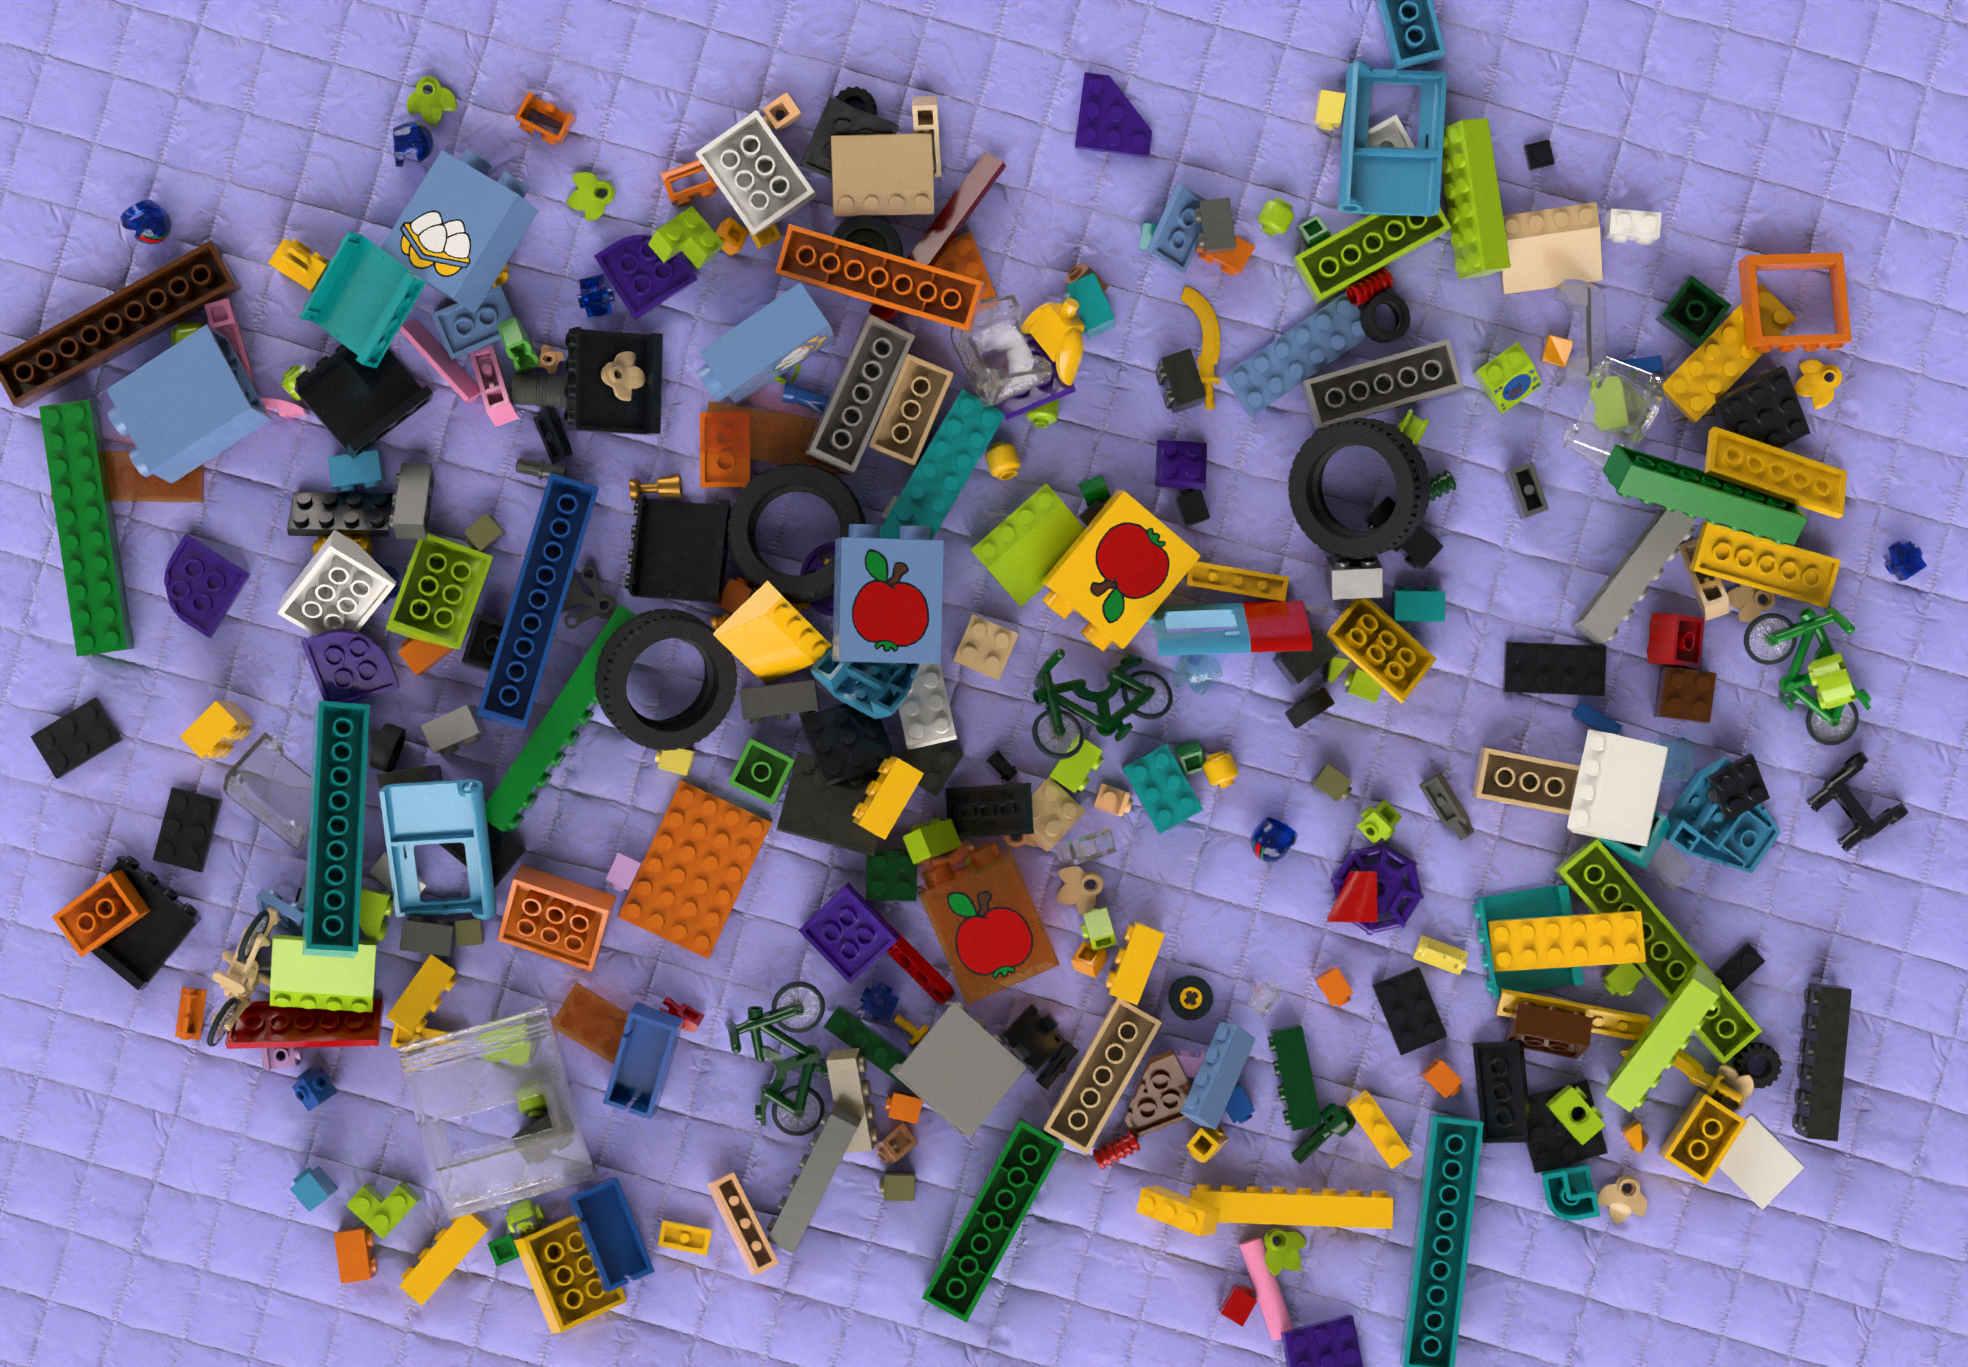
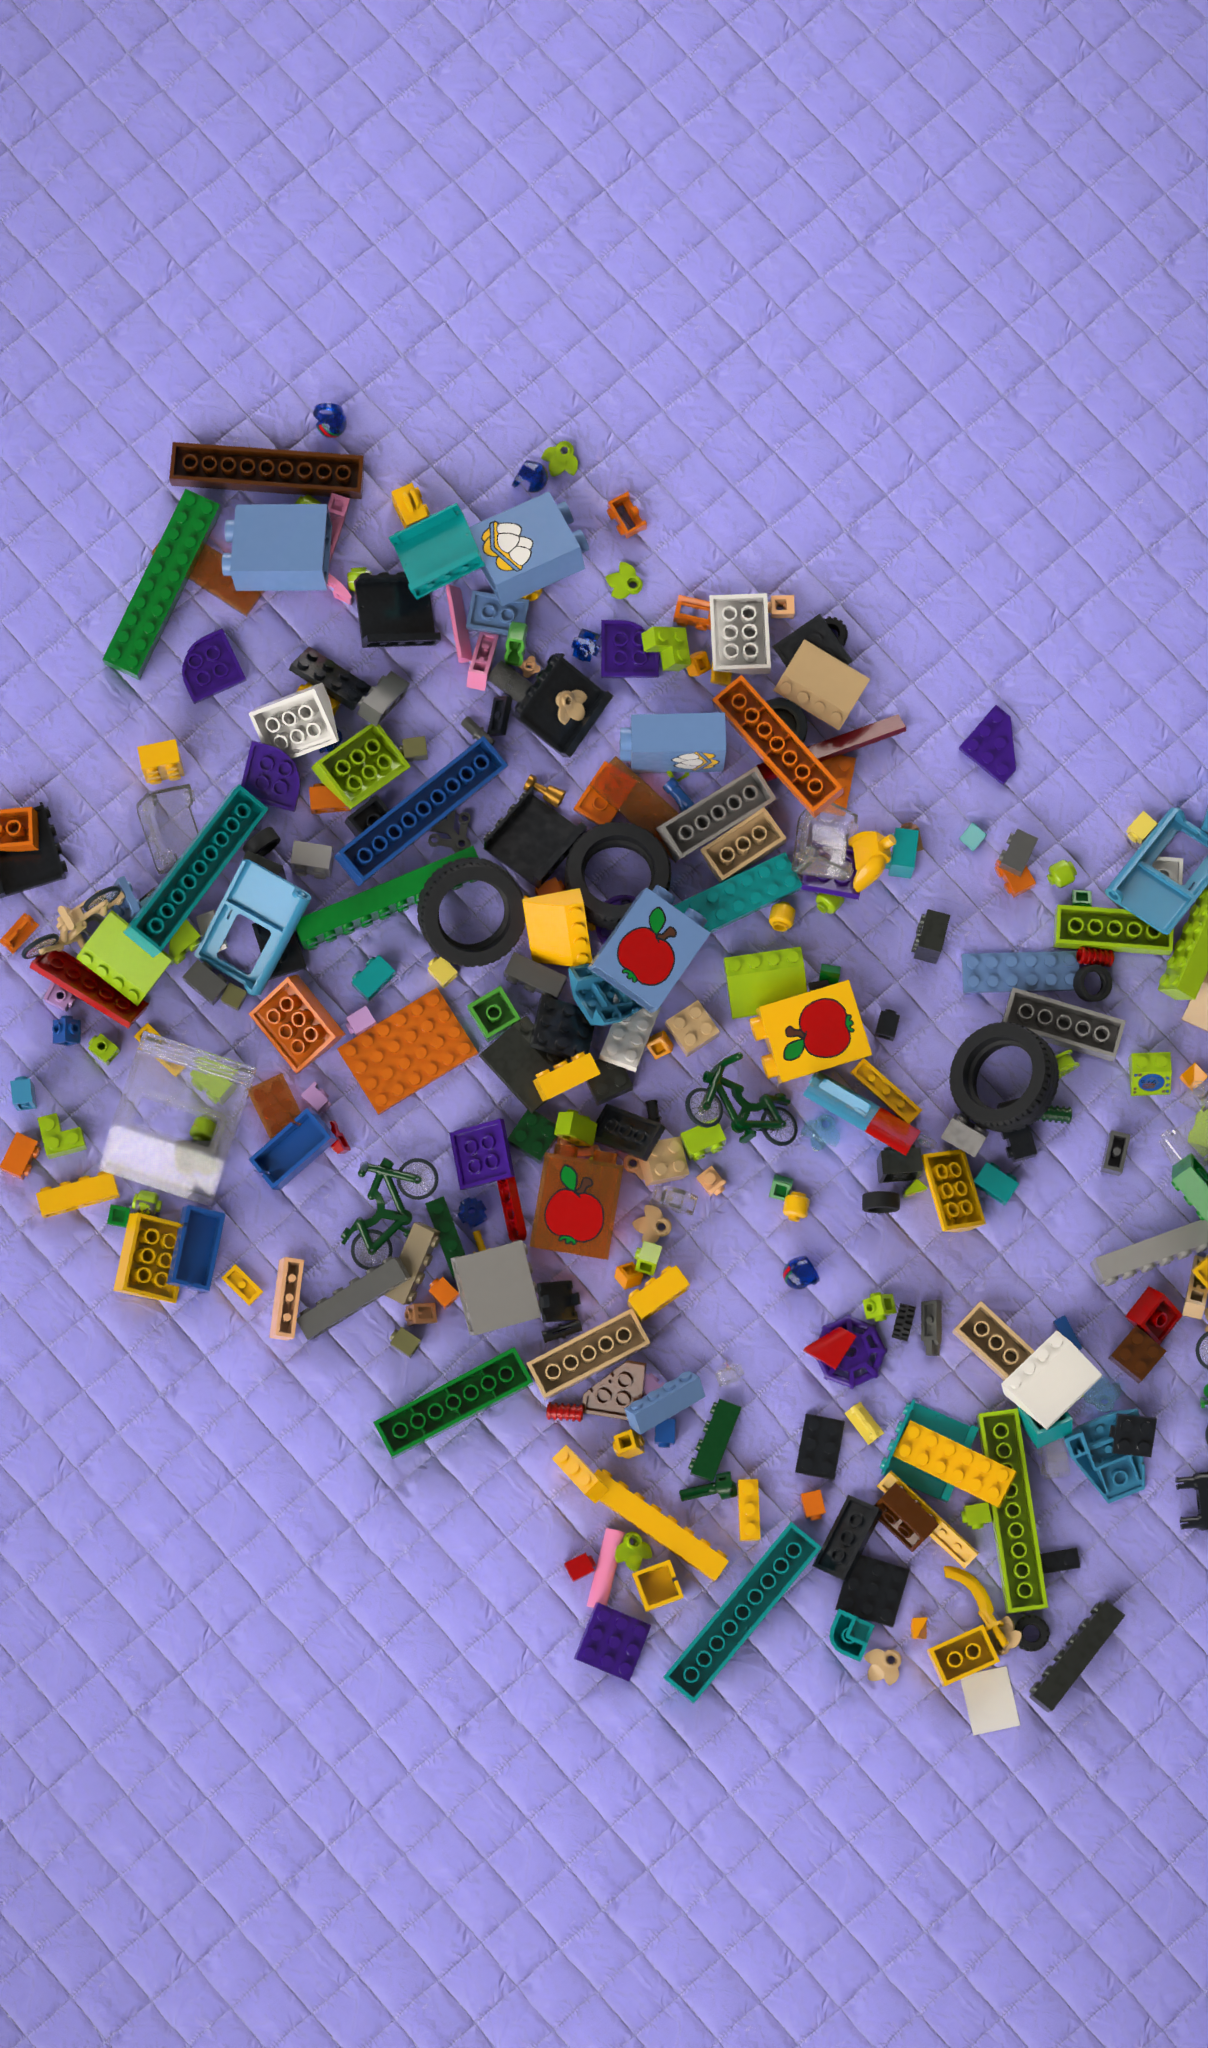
camera: 30 degrees right, 10 degrees down
black plate [30,697,123,779] -> none
black plate [153,787,222,873] -> none
dark azure brick [328,450,386,493] -> none
yellow brick [386,954,458,1036] -> none
tan slope [912,96,942,178] -> none
teal brick [1122,744,1203,834] -> none
medium blue plate [1146,183,1206,274] -> none
dark purple plate [1155,440,1207,490] -> none
black bush [1168,975,1213,1020] -> none
yellow sword [1181,286,1221,410] -> none
olive brick [1311,764,1352,802] -> none
orange brick [1314,966,1353,1007] -> none
lime brick [1344,669,1382,703] -> none
black plate [1503,642,1607,696] -> none
lime brick [1545,1084,1605,1145] -> none
lime brick [1605,963,1723,1112] -> none
none -> lime brick [88,1033,120,1066]
none -> lavender brick [301,1081,332,1114]
none -> teal brick [351,955,396,1002]
none -> yellow piece [632,1559,684,1612]
none -> light orange slope [646,1030,674,1060]
none -> black tyre [892,1303,916,1341]

